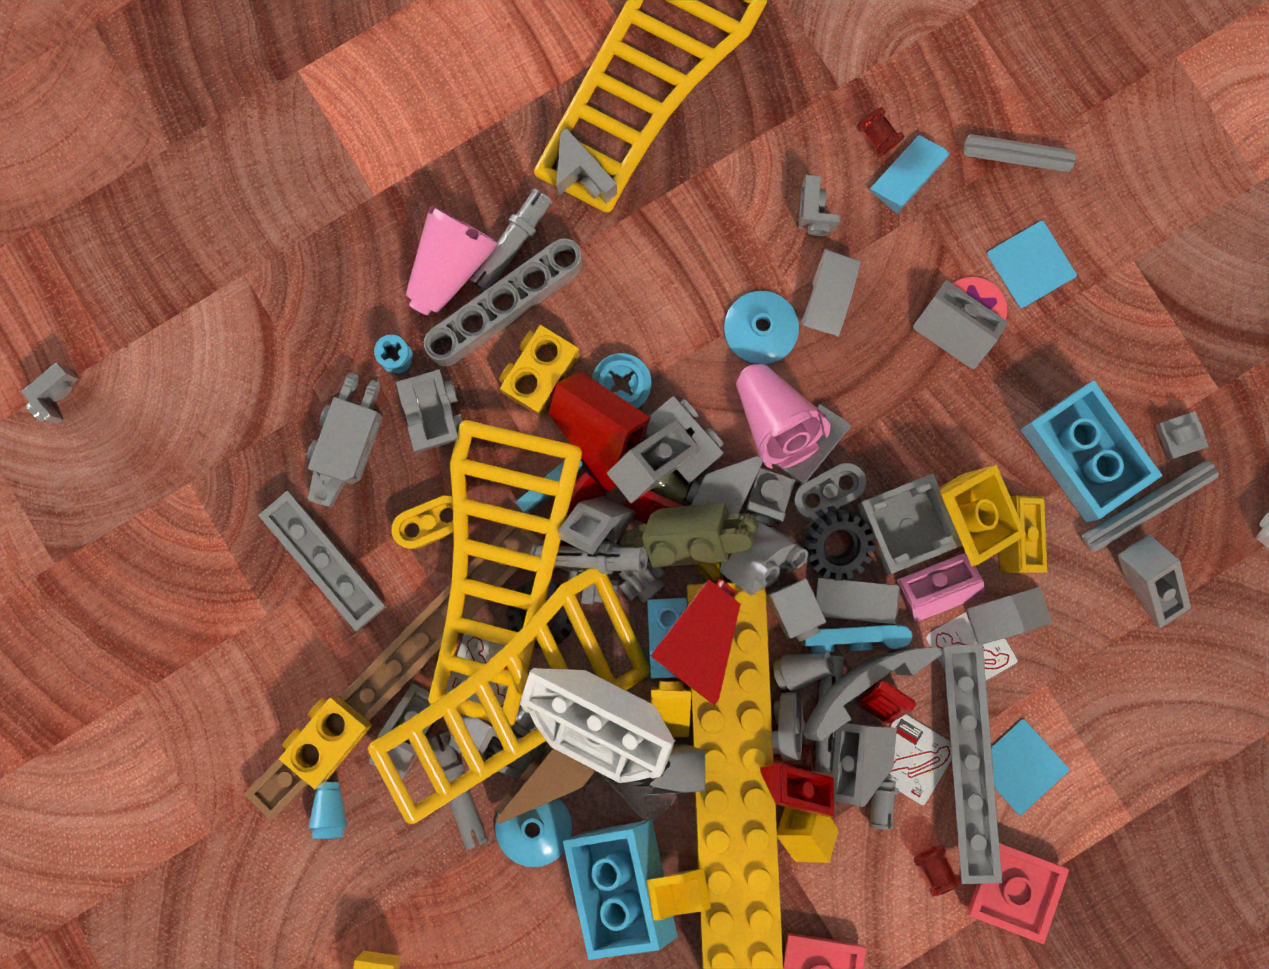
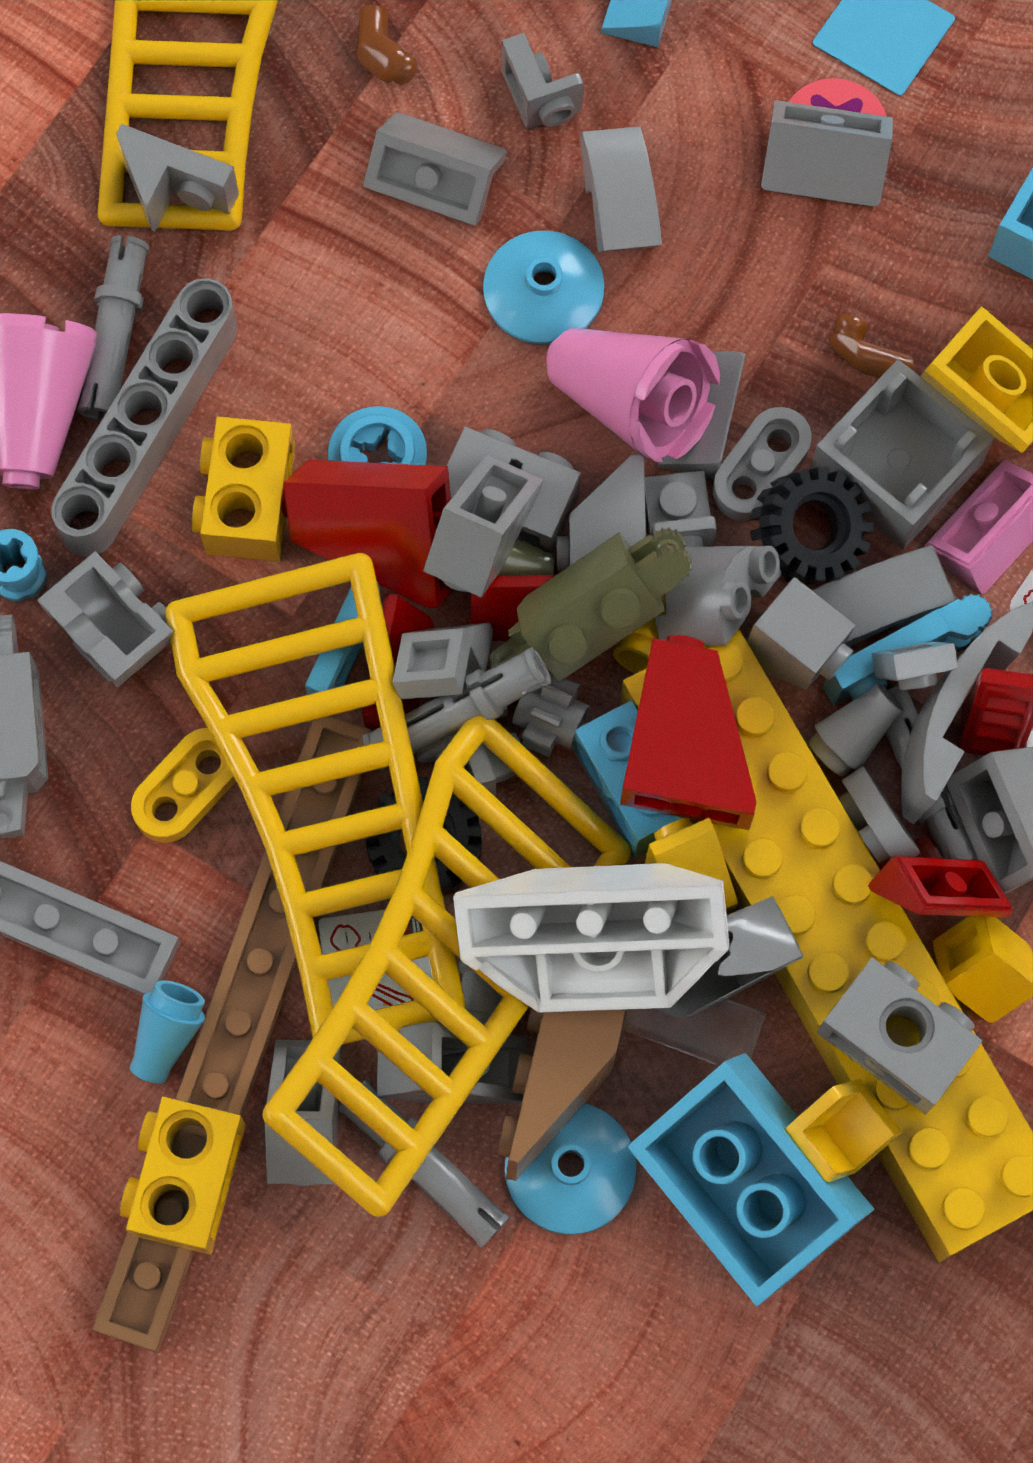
camera: 30 degrees left, 10 degrees down
medium azure cone [308,782,348,839] -> none
none -> medium azure cone [129,980,205,1084]
none -> dark orange arm [357,5,417,85]
none -> light grey panel [363,112,507,226]
none -> light grey brick [817,957,983,1115]
none -> dark orange arm [829,313,913,378]
none -> light grey plate [872,641,958,690]

